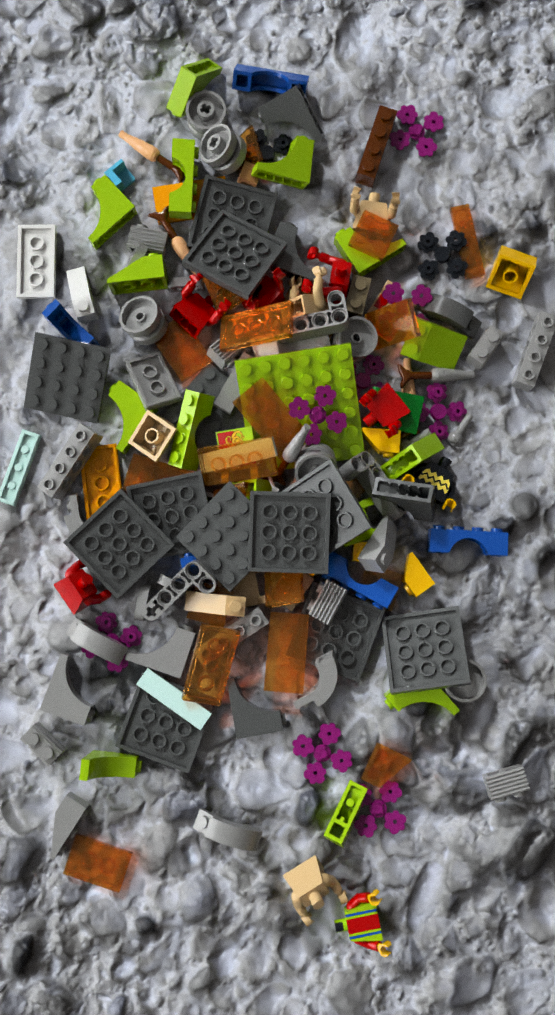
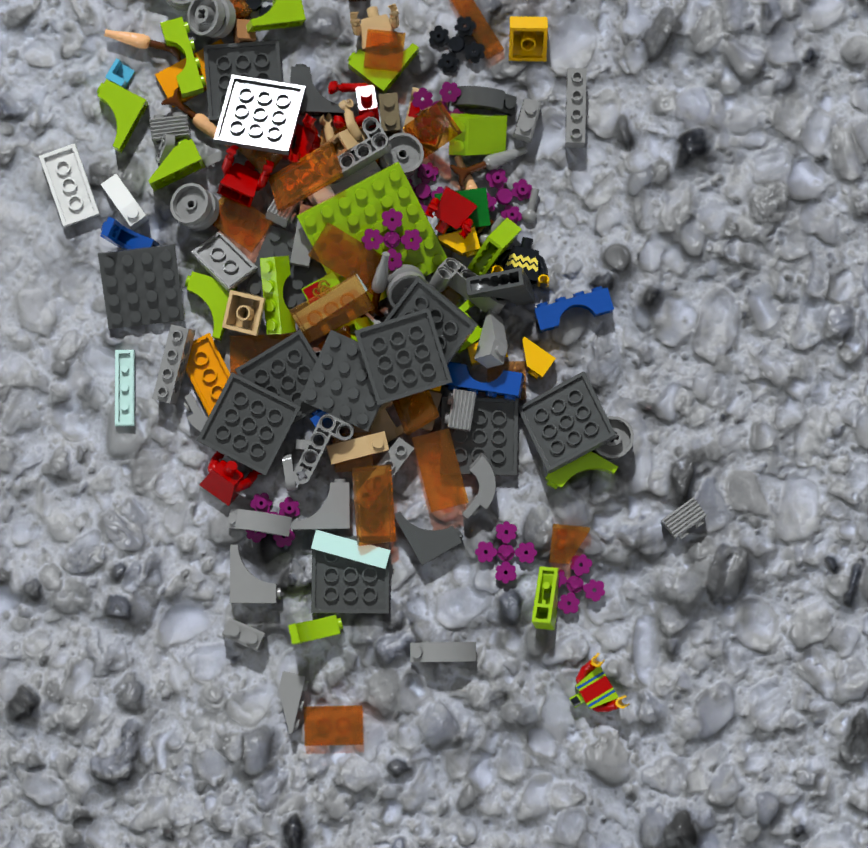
camera: 20 degrees left, 0 degrees up
tan torso [283,855,348,927] -> none

